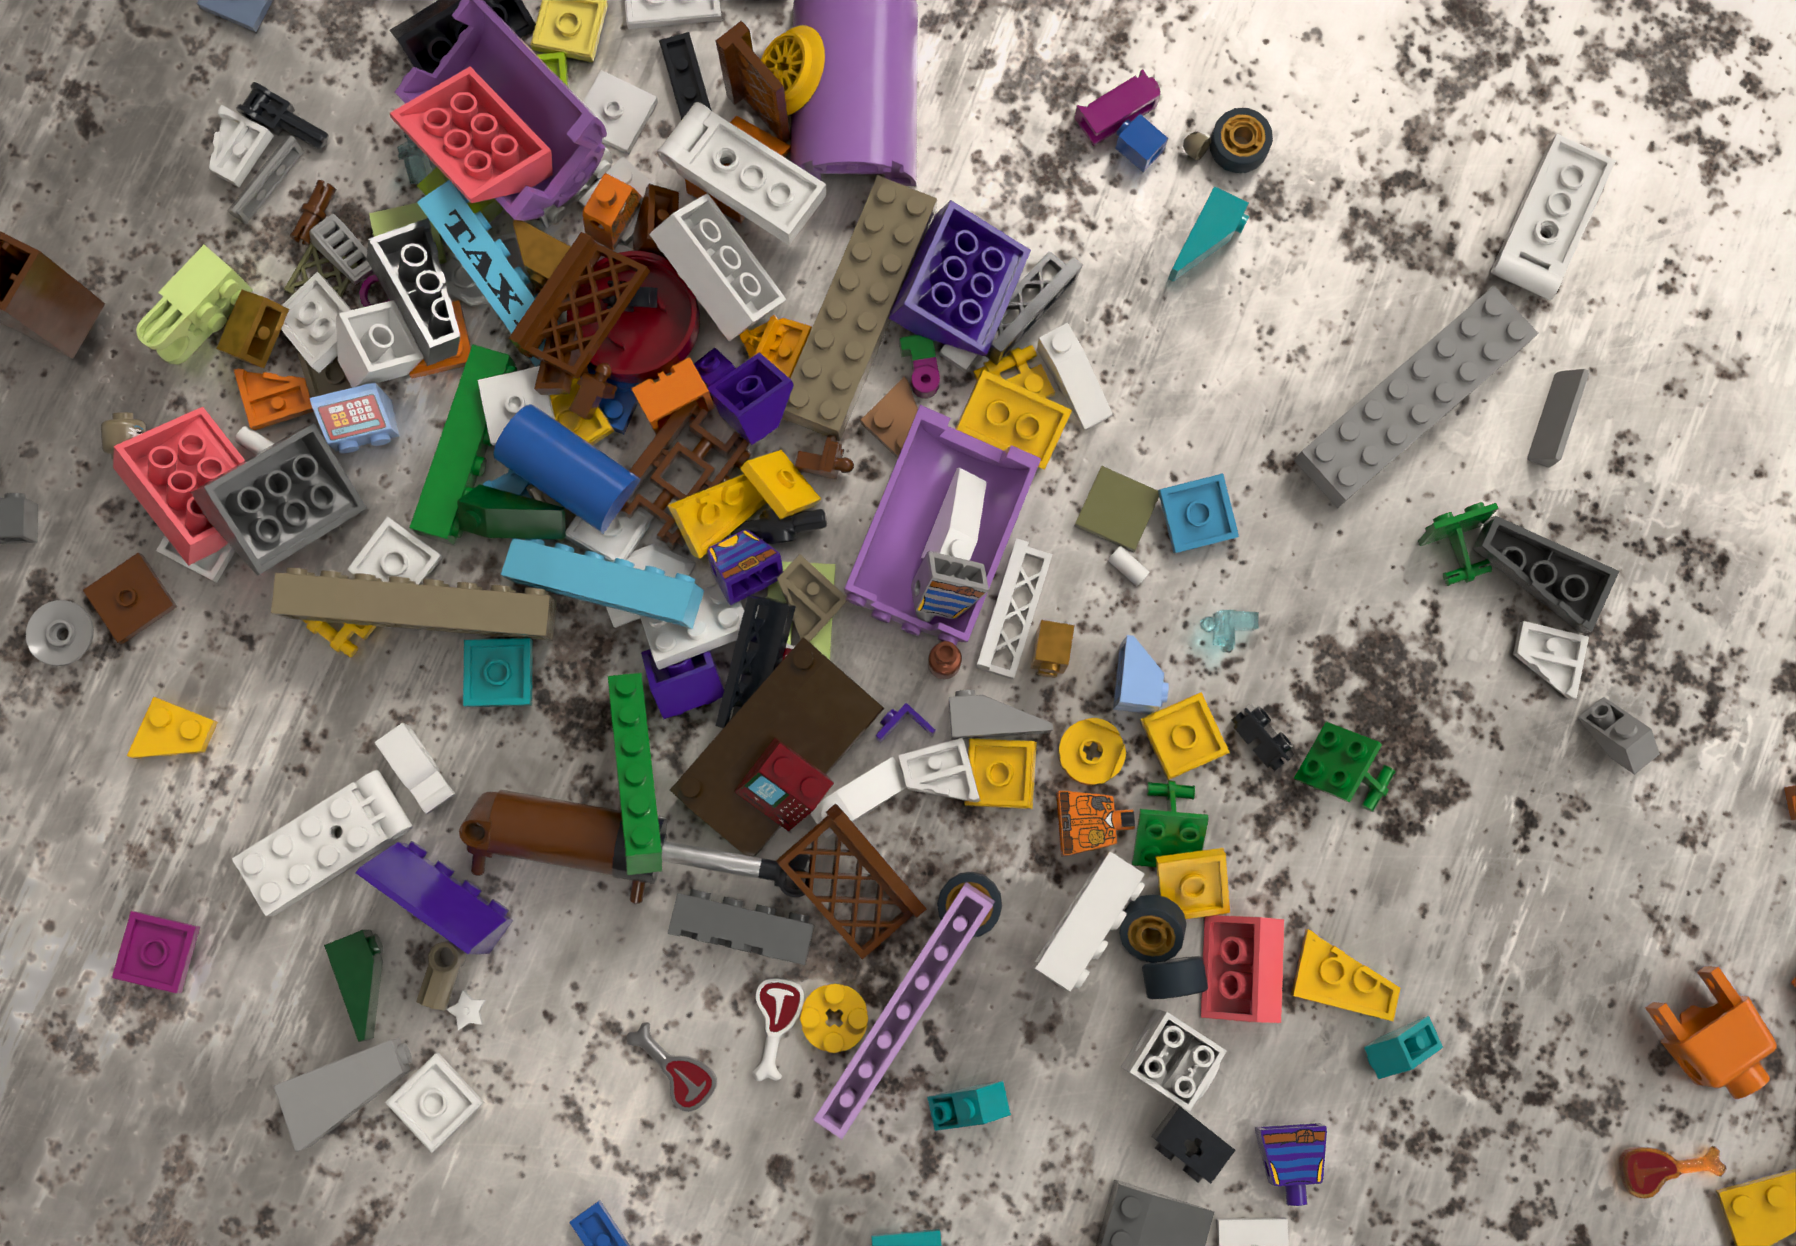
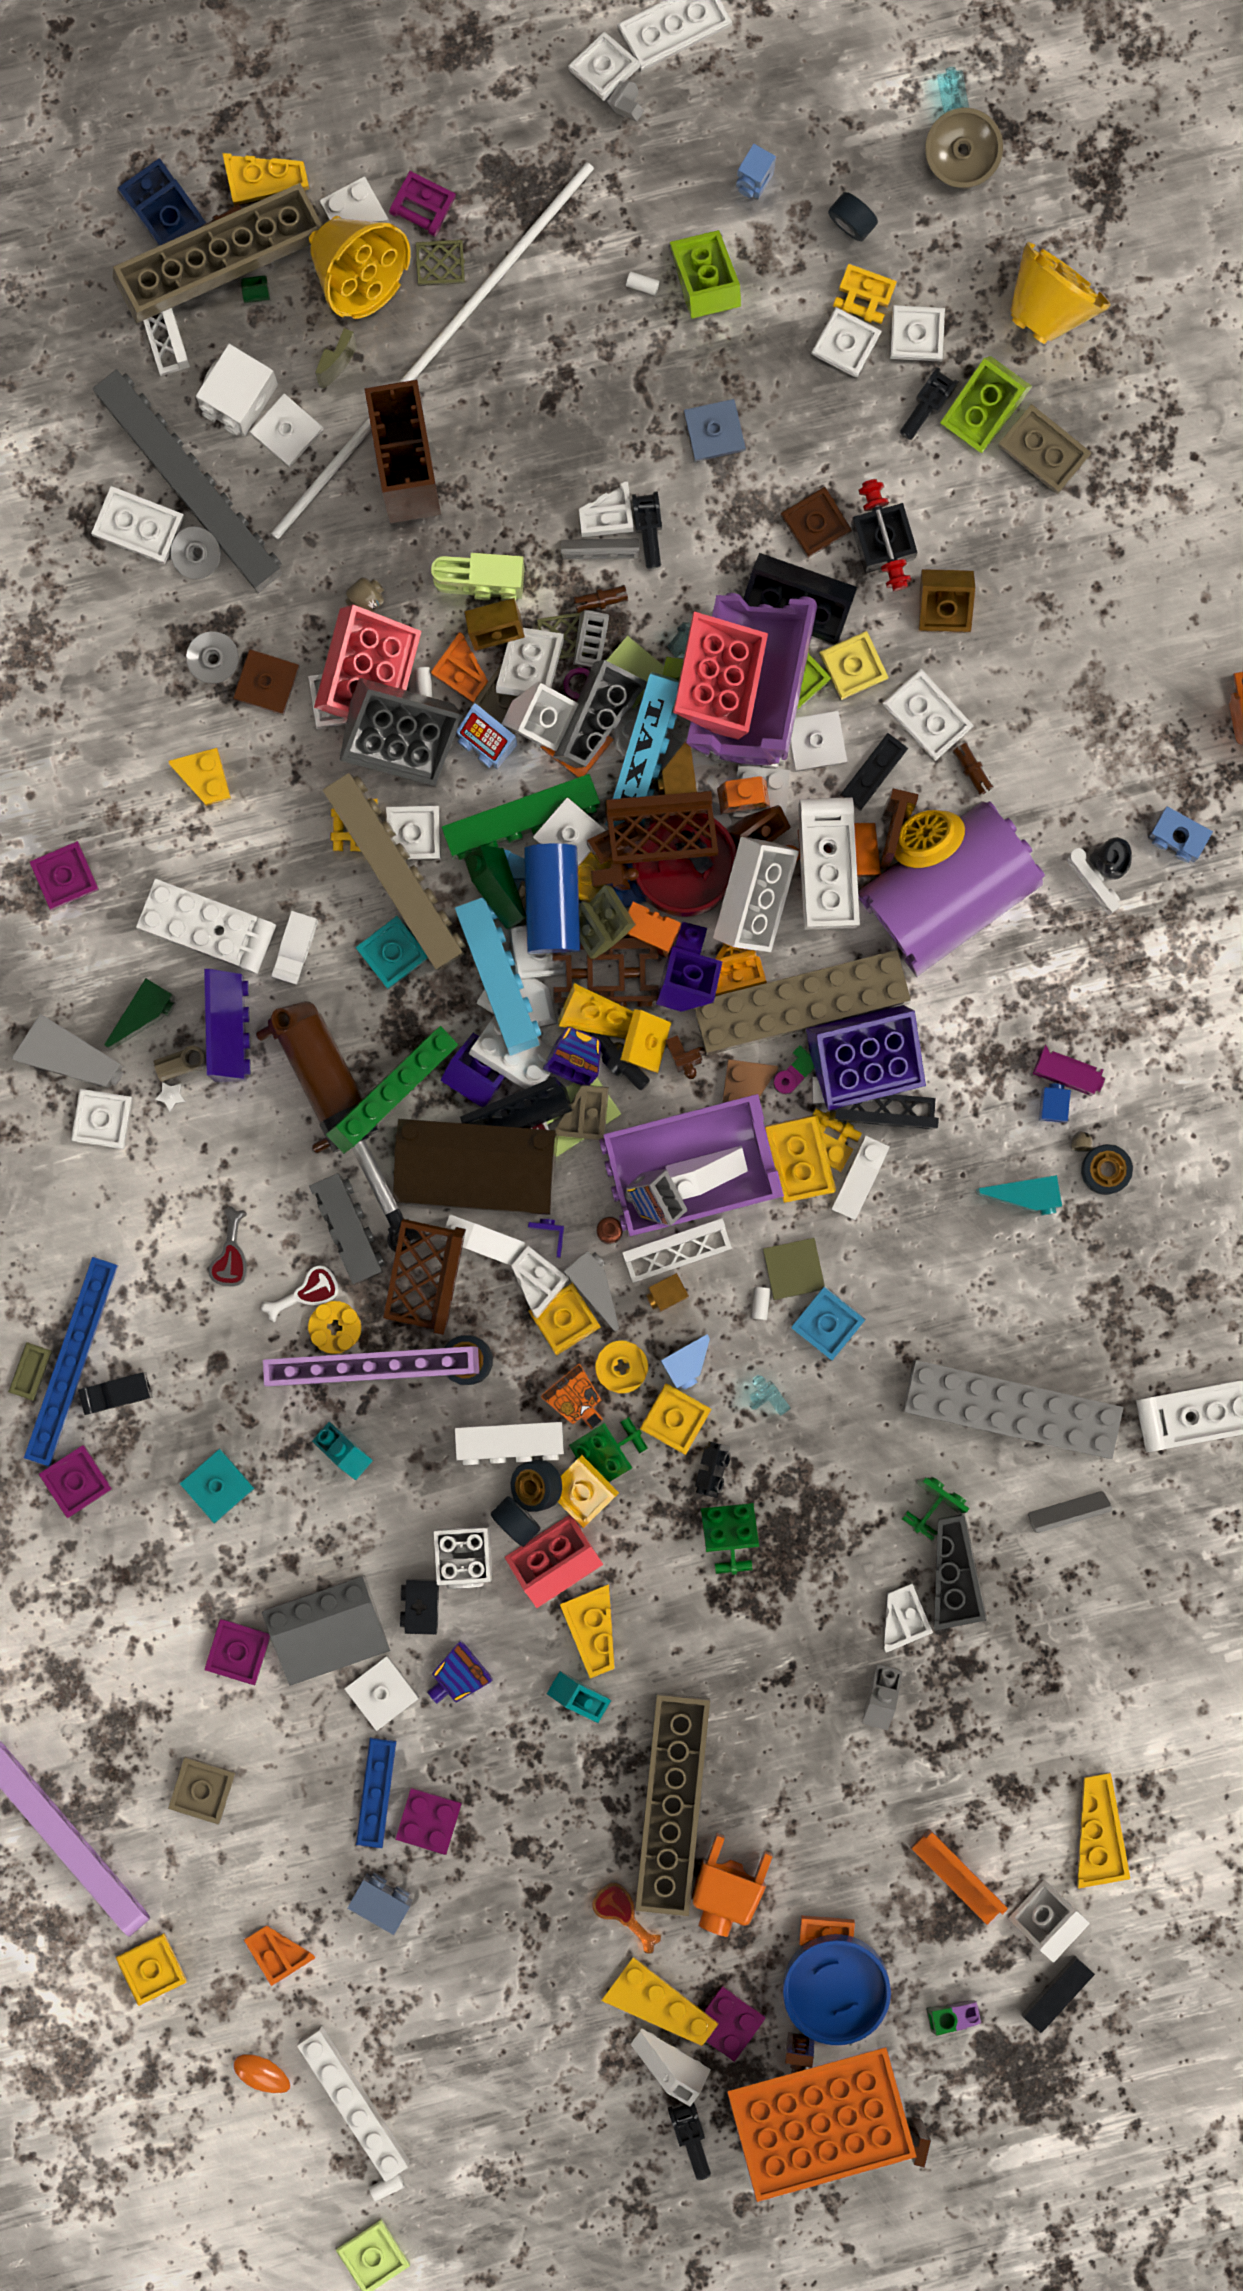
camera: 50 degrees right, 5 degrees up
dark red slope [734,737,834,831] -> none
none -> olive slope [579,885,636,959]
none -> dark tan brick [635,1693,710,1916]

